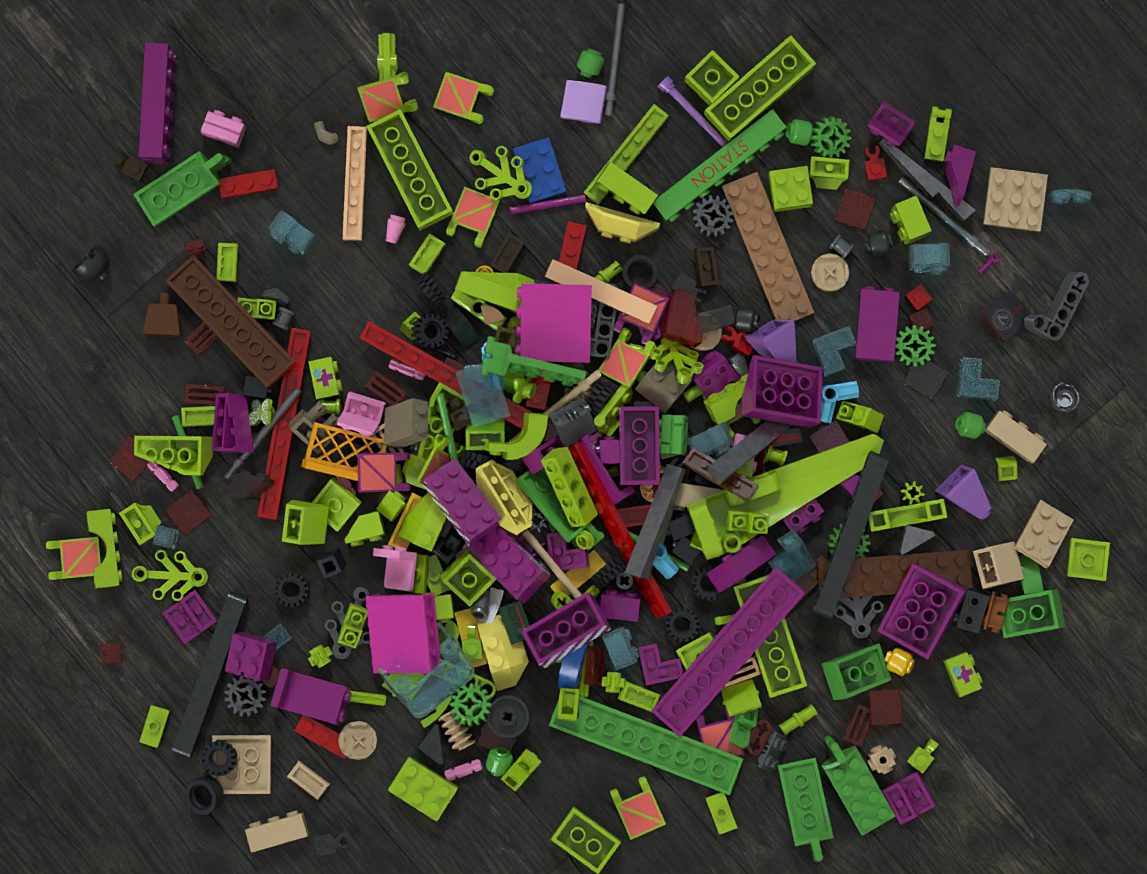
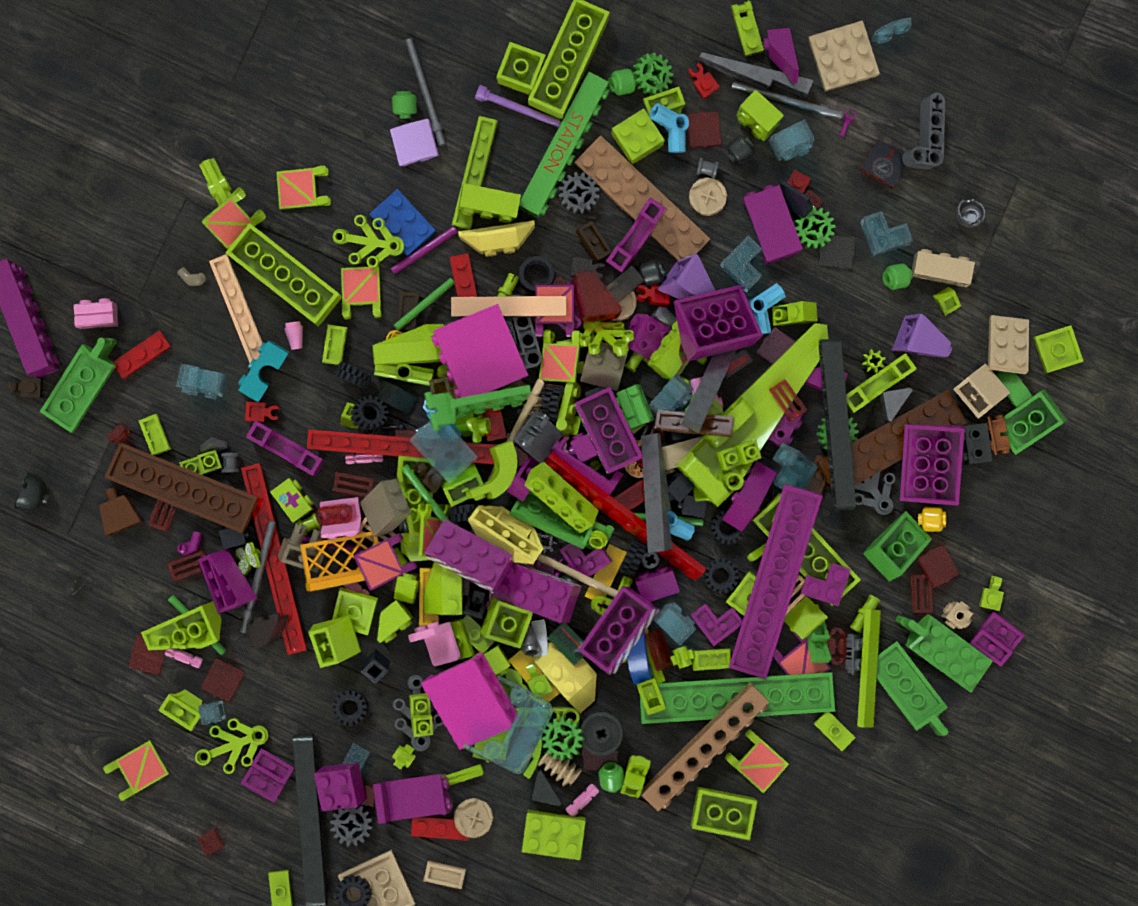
camera: 30 degrees left, 0 degrees up
lime arch [86,509,122,589] -> none
lime plate [181,406,215,427] -> none
medium nougat tile [481,305,504,325] -> none
sticker [757,447,767,475] -> none
lime bush [764,445,788,467] -> none
magenta bracket [867,101,916,147] -> none
lime brick [943,652,983,697] -> none
none -> magenta arm [177,531,203,555]
none -> teal arch [238,340,289,402]
none -> red plate [245,402,280,422]
none -> magenta arch [246,420,325,477]
none -> clear red beam [316,504,353,526]
none -> bright green bar [394,278,455,331]
none -> magenta arch [606,197,668,272]
none -> medium nougat brick [641,682,769,811]
none -> medium azure piece [649,103,689,153]
none -> clear red tile [769,379,807,422]
none -> black slope [780,181,813,218]
none -> magenta plate [801,562,851,606]
none -> lime tile [857,609,881,727]

